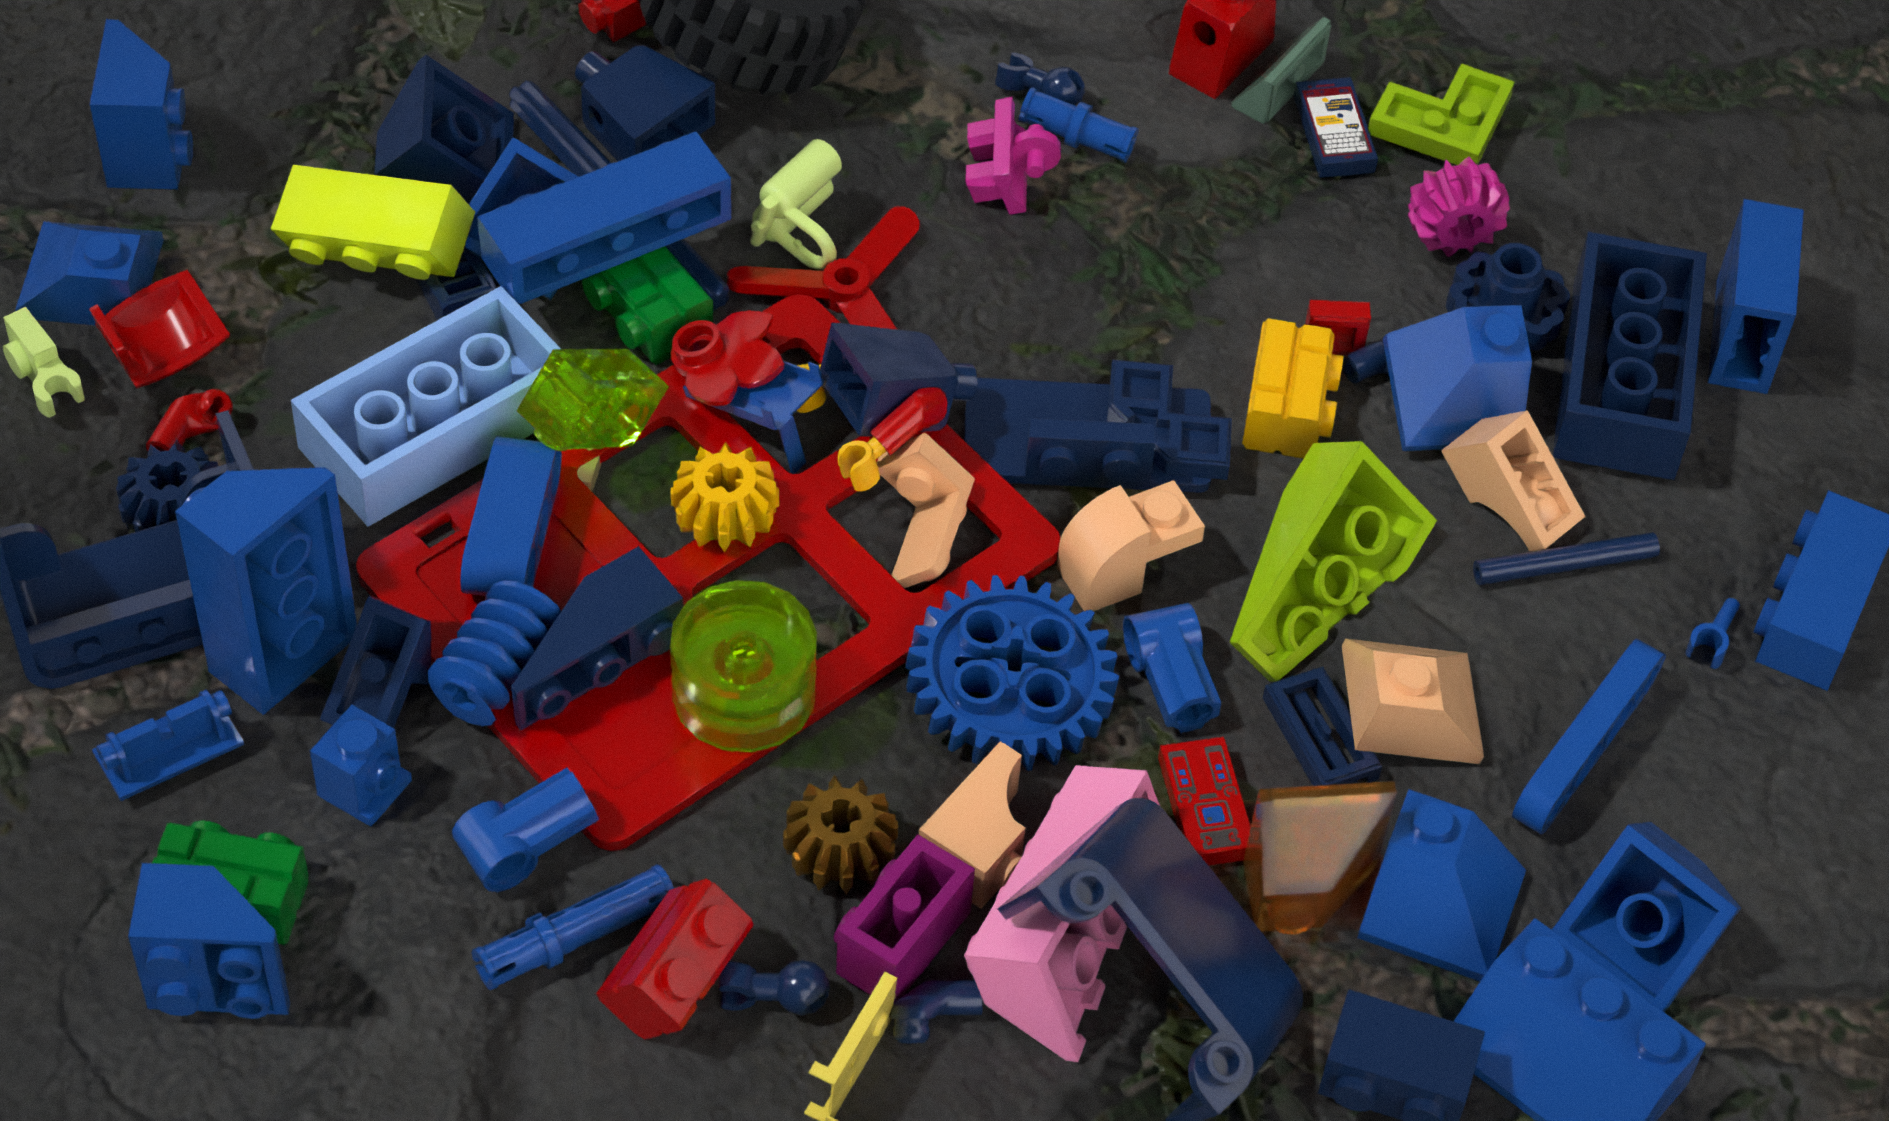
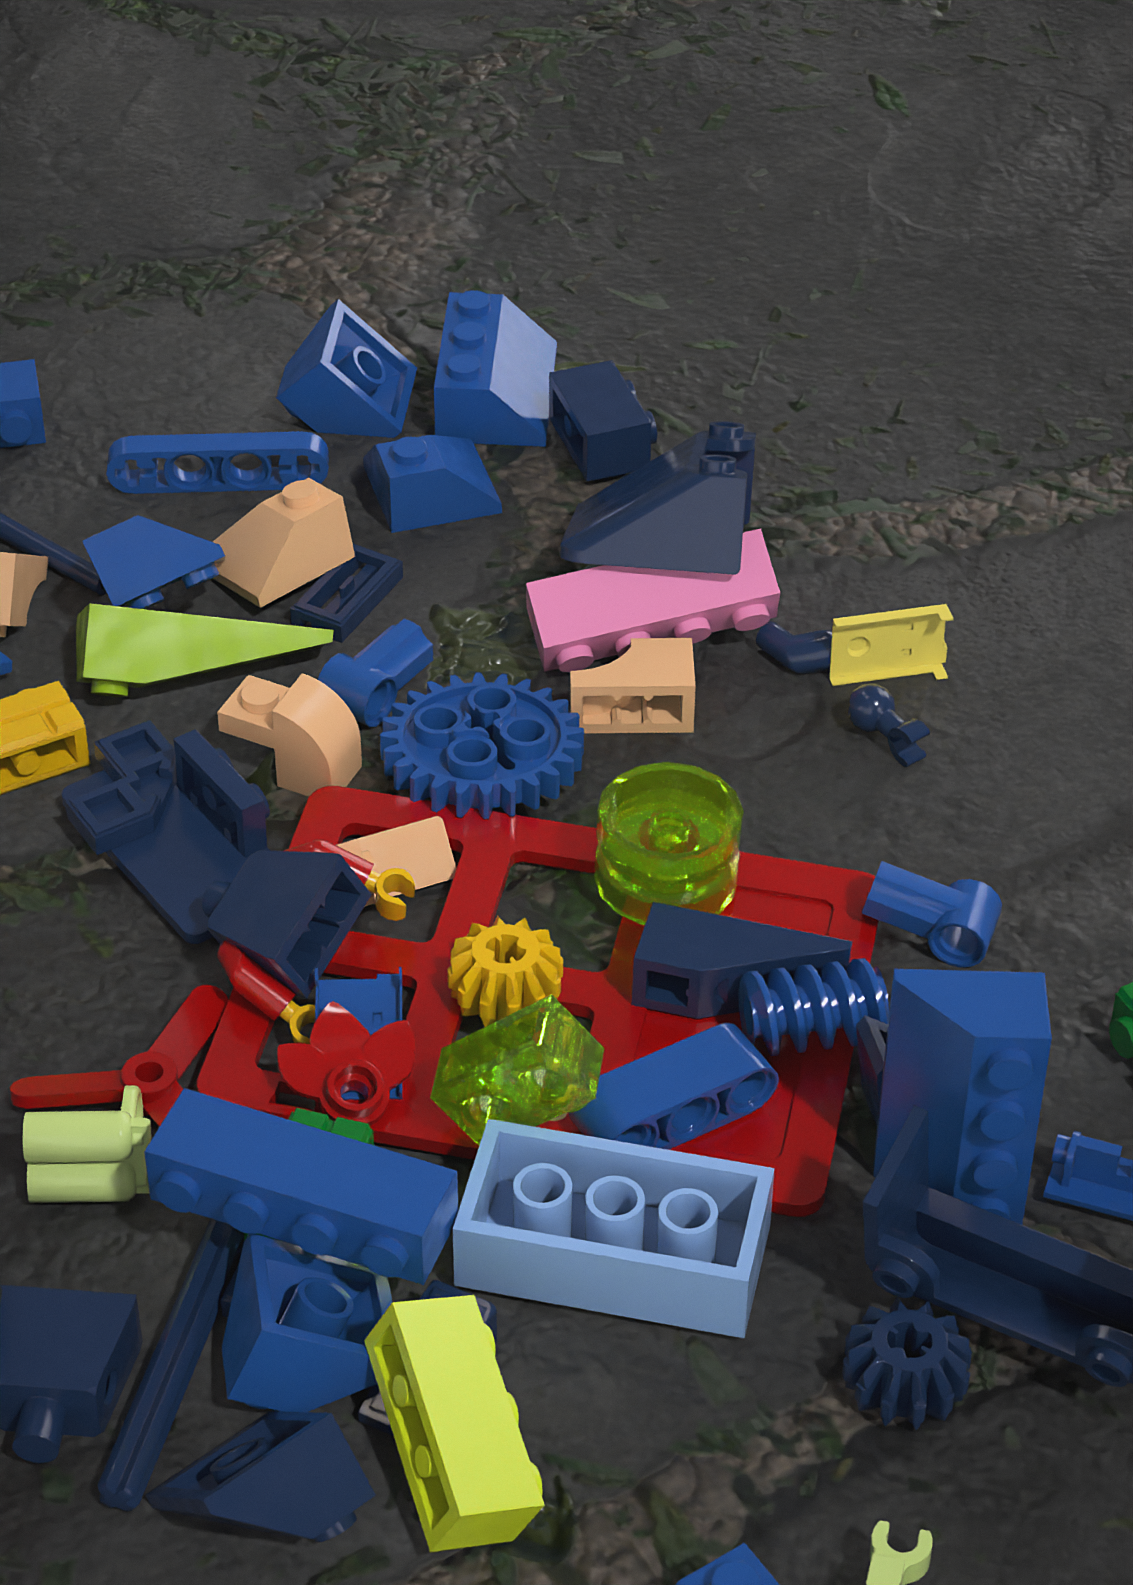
camera: 125 degrees left, 10 degrees down
red piece [89,269,230,389] -> none
red arm [146,389,233,452] -> none
blue pin [472,864,674,991] -> none
red brick [596,878,754,1040] -> none
pearl gold gear [783,775,898,895] -> none
magenta brick [834,834,975,1002] -> none
red tile [1158,737,1257,866] -> none
clear orange slope [1243,781,1397,935] -> none
blue hand [1685,598,1740,669] -> none
none -> blue slope [82,515,225,609]

